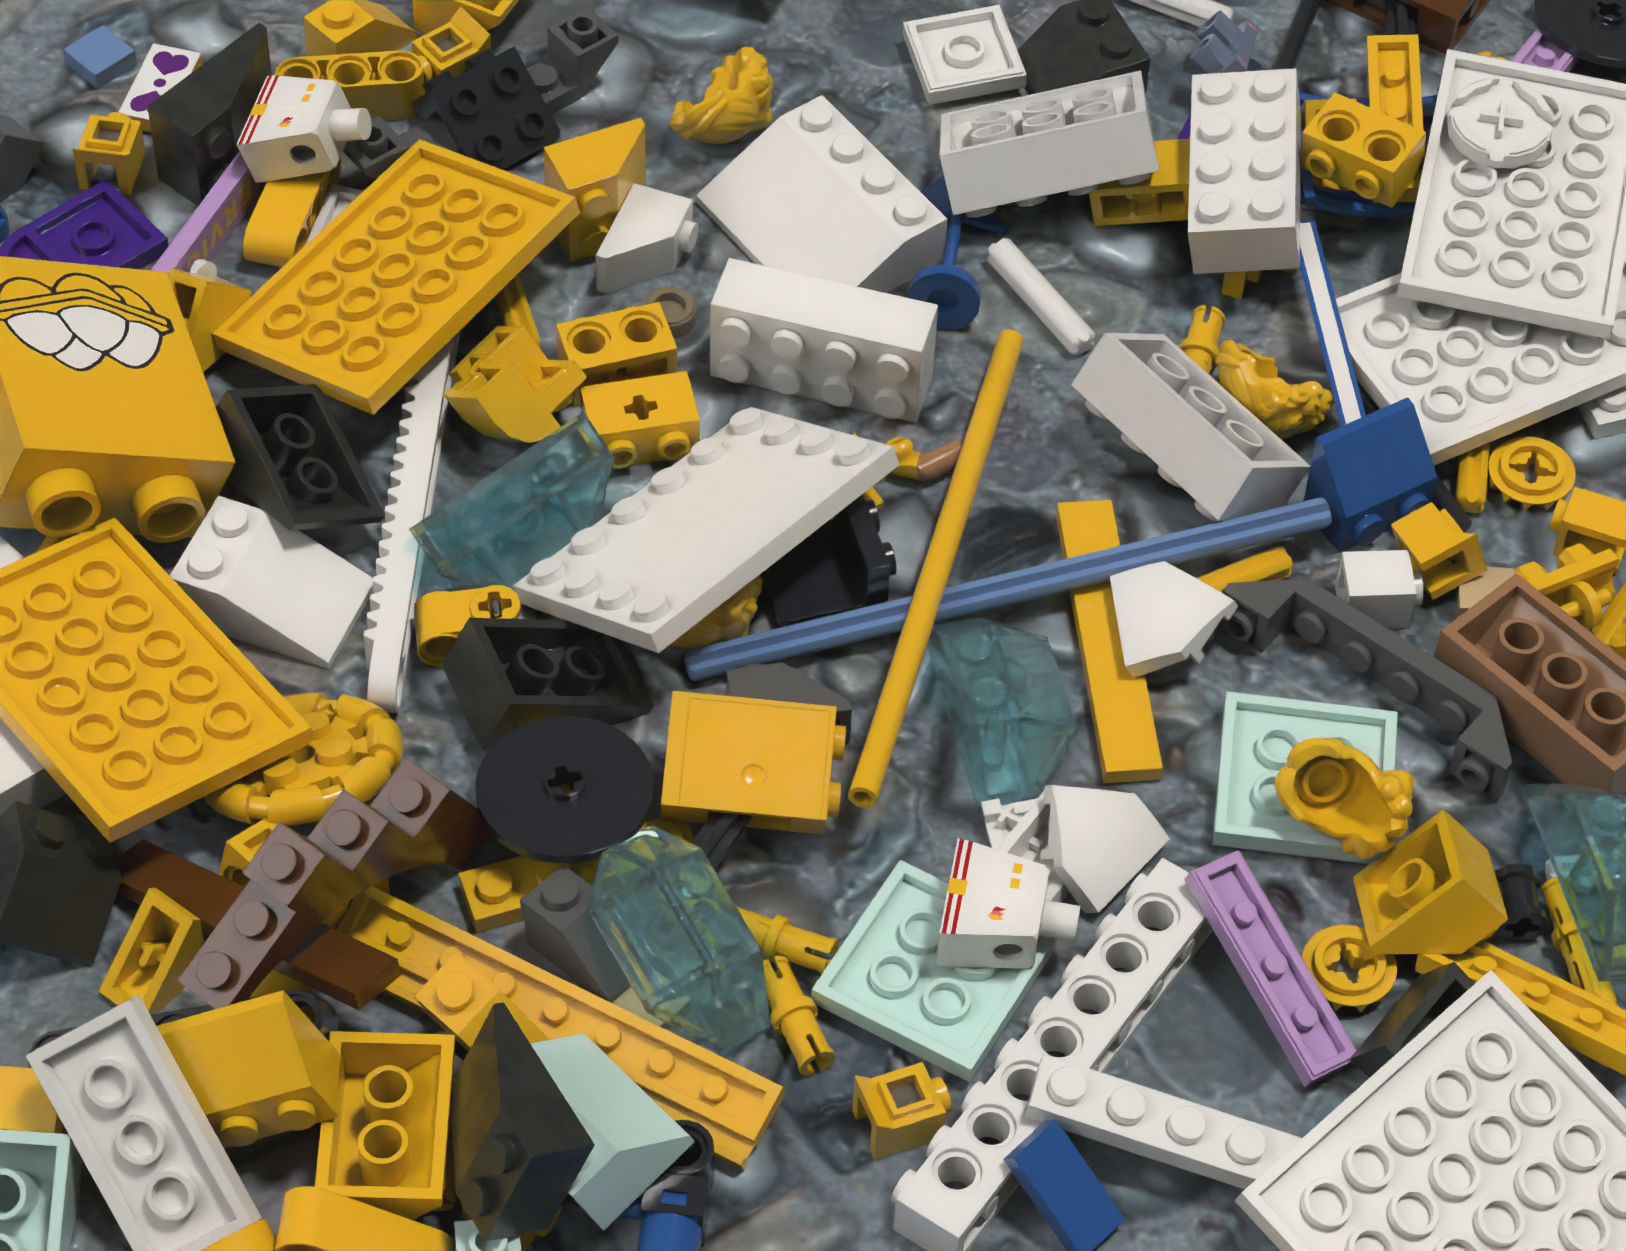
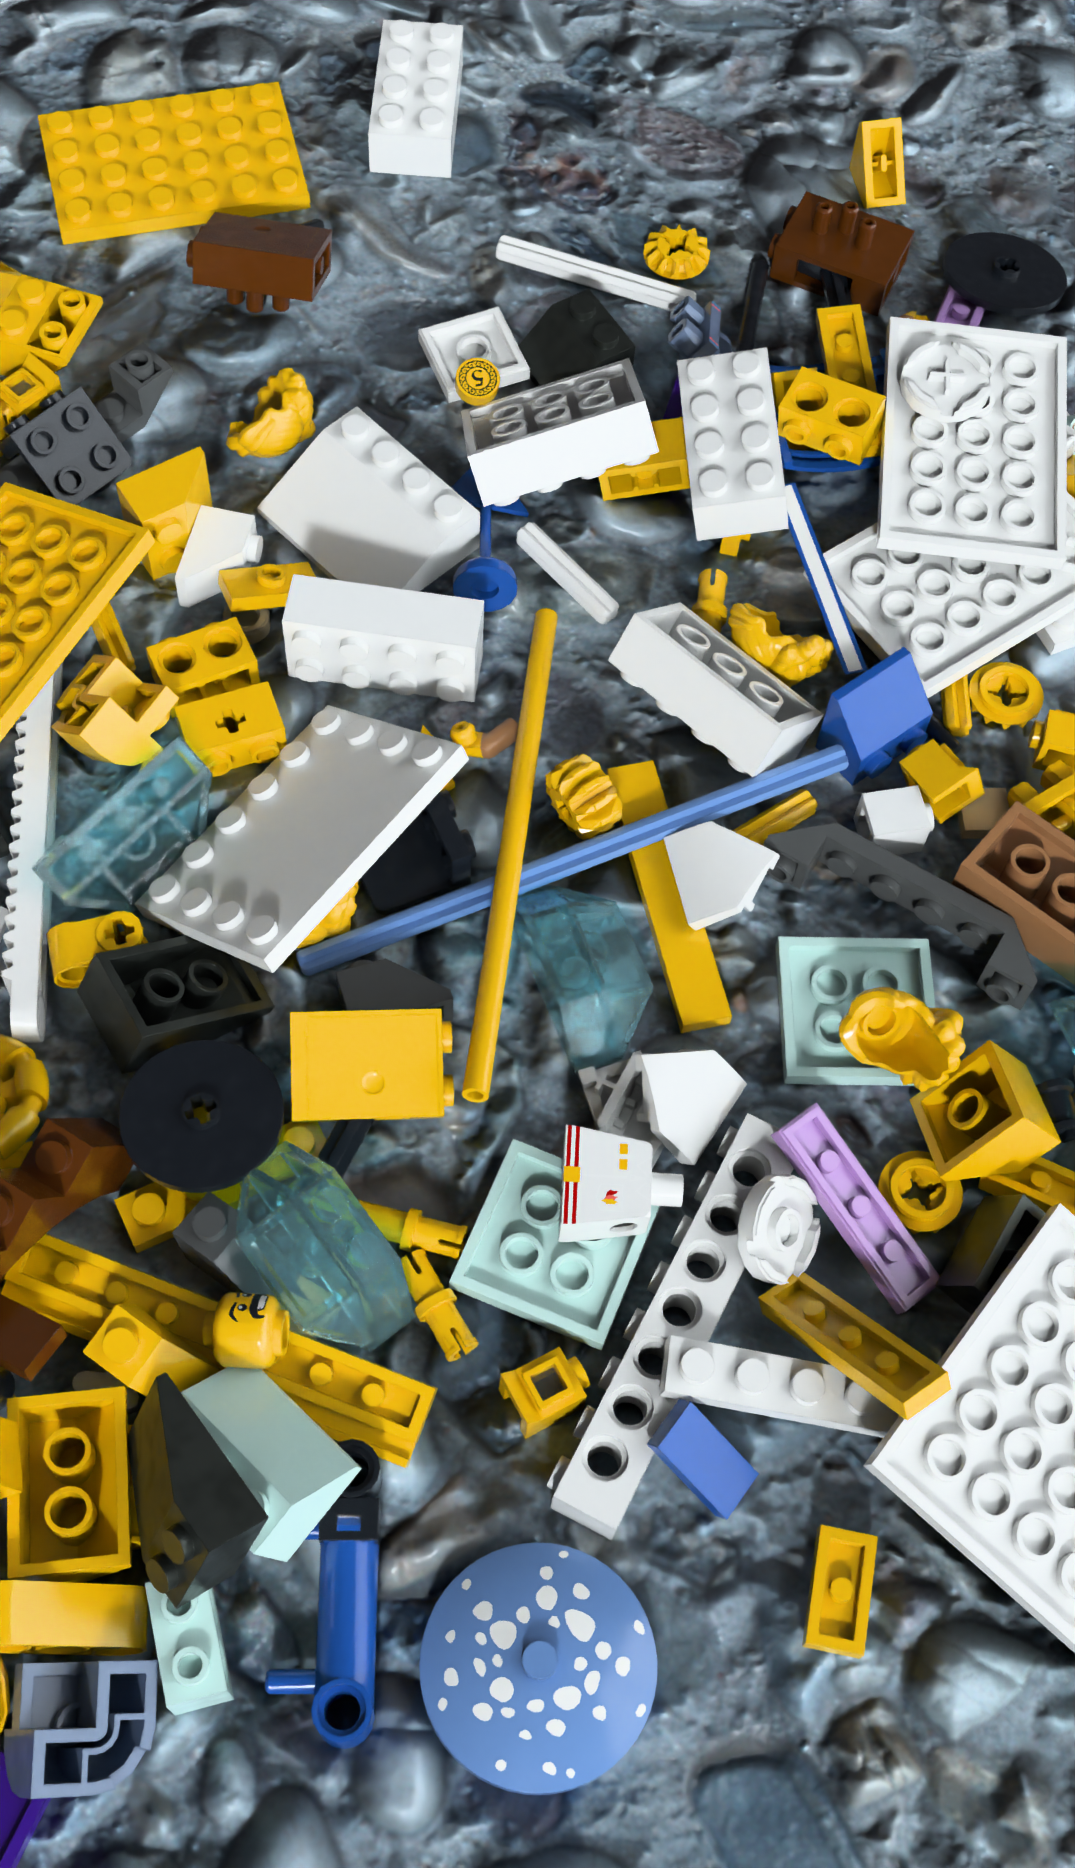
camera: 10 degrees left, 10 degrees up
none -> yellow head [202,1292,290,1369]
none -> yellow plate [218,562,316,612]
none -> yellow tile [455,358,500,406]
none -> yellow gear [545,754,623,840]
none -> white tile [738,1173,820,1285]
none -> yellow plate [758,1272,951,1420]

